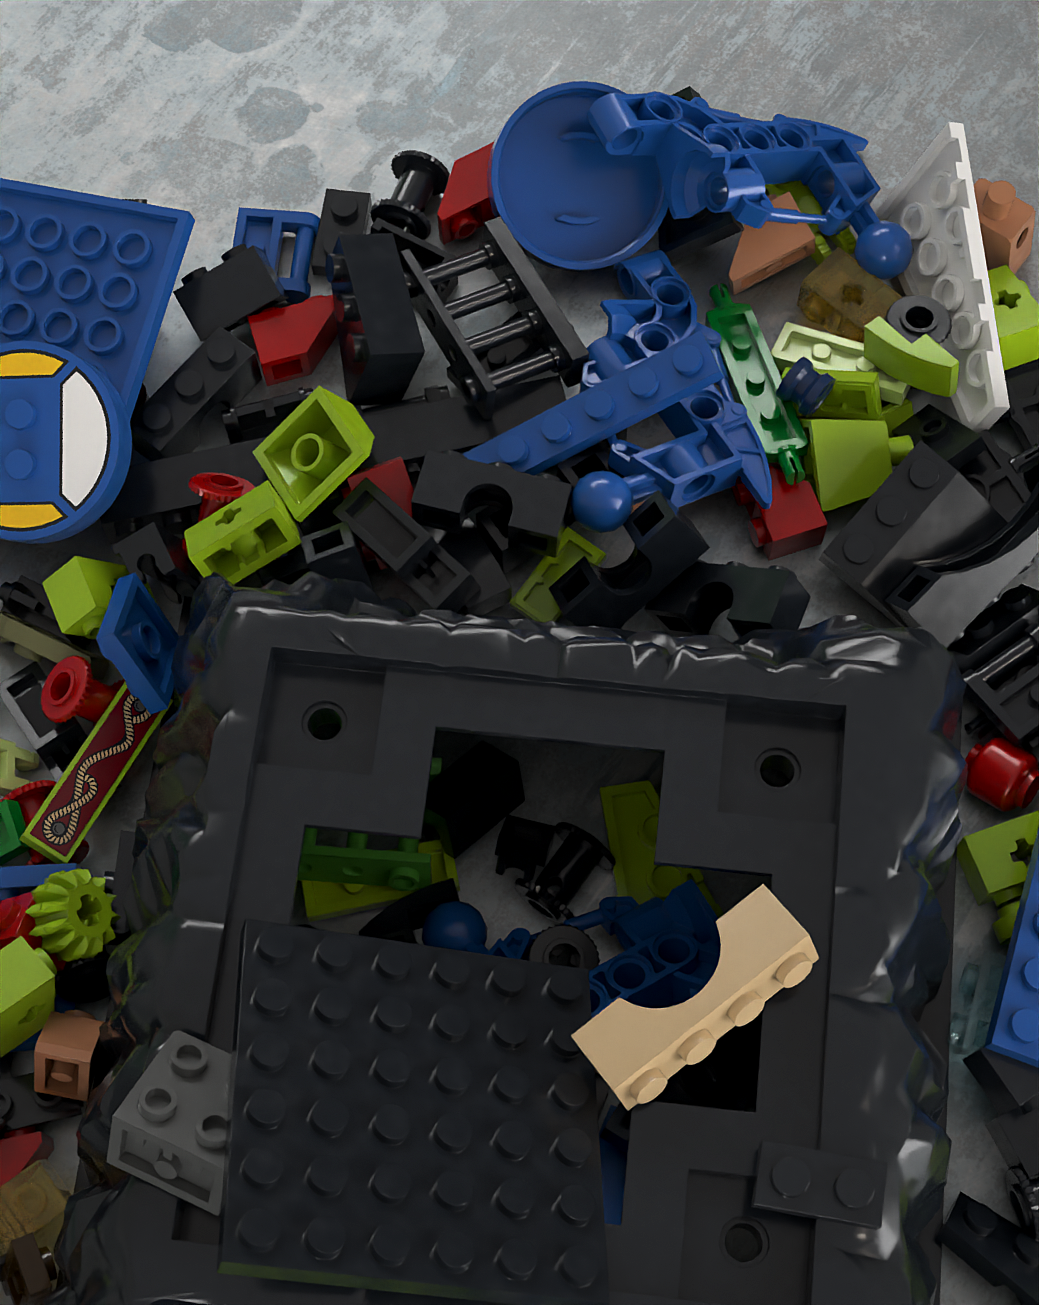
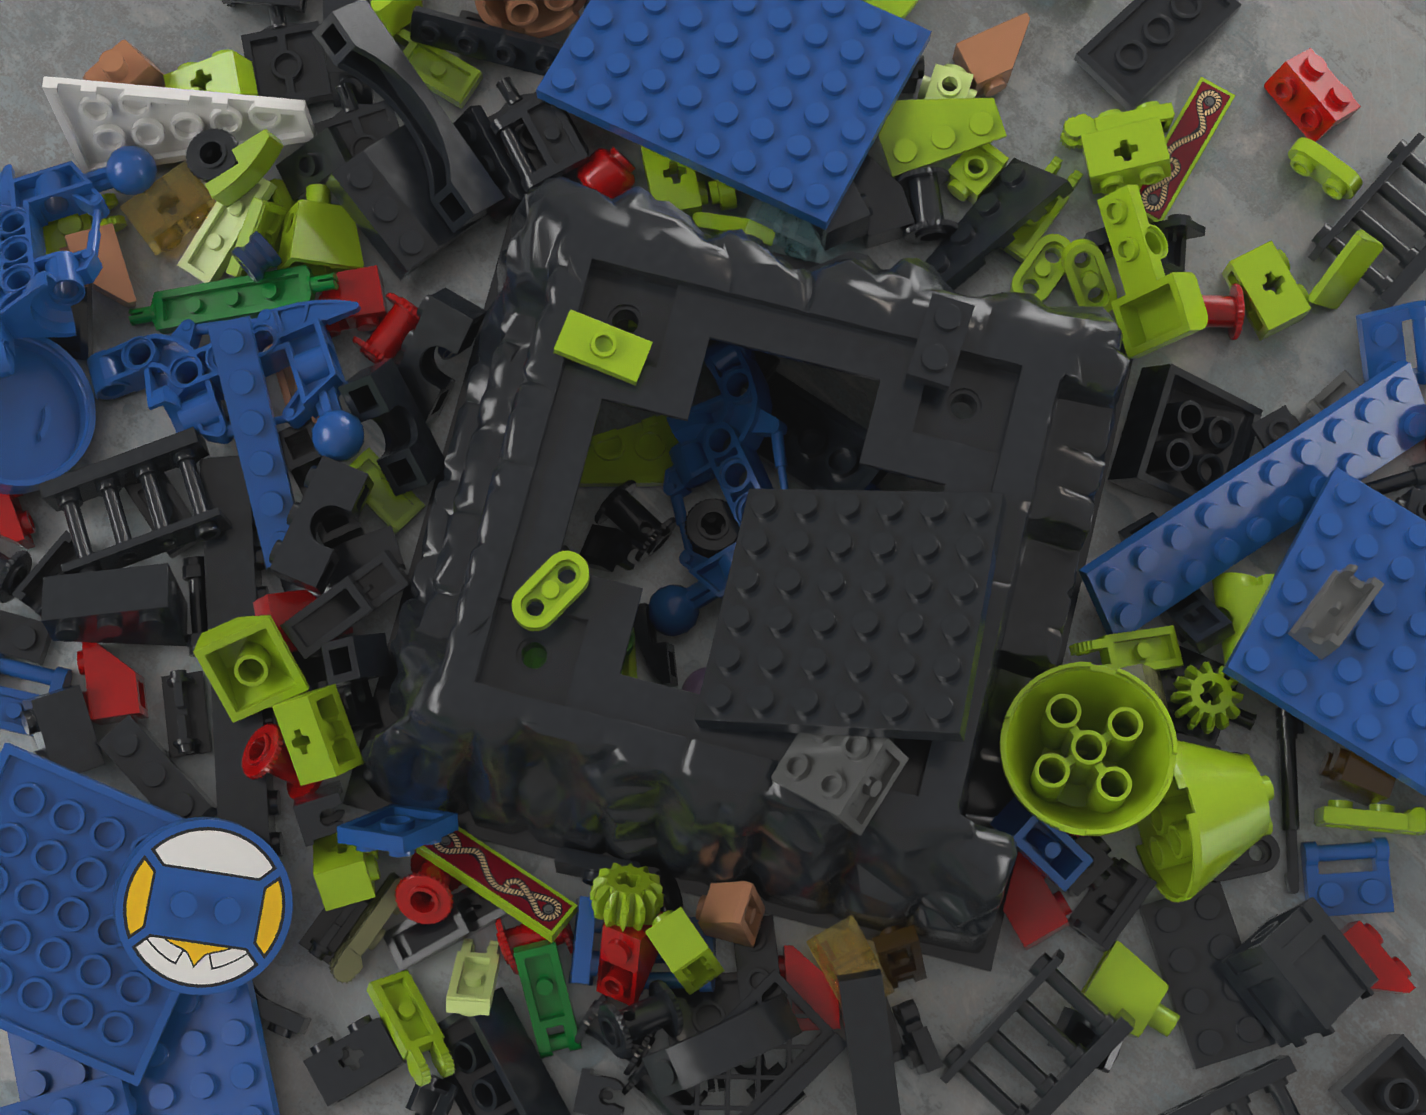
camera: 85 degrees left, 10 degrees up
tan arch [571,884,819,1111] -> none
none -> red hose [352,292,420,364]
none -> lime plate [512,551,590,631]
none -> lime plate [553,309,653,386]
none -> lime plate [692,211,776,246]

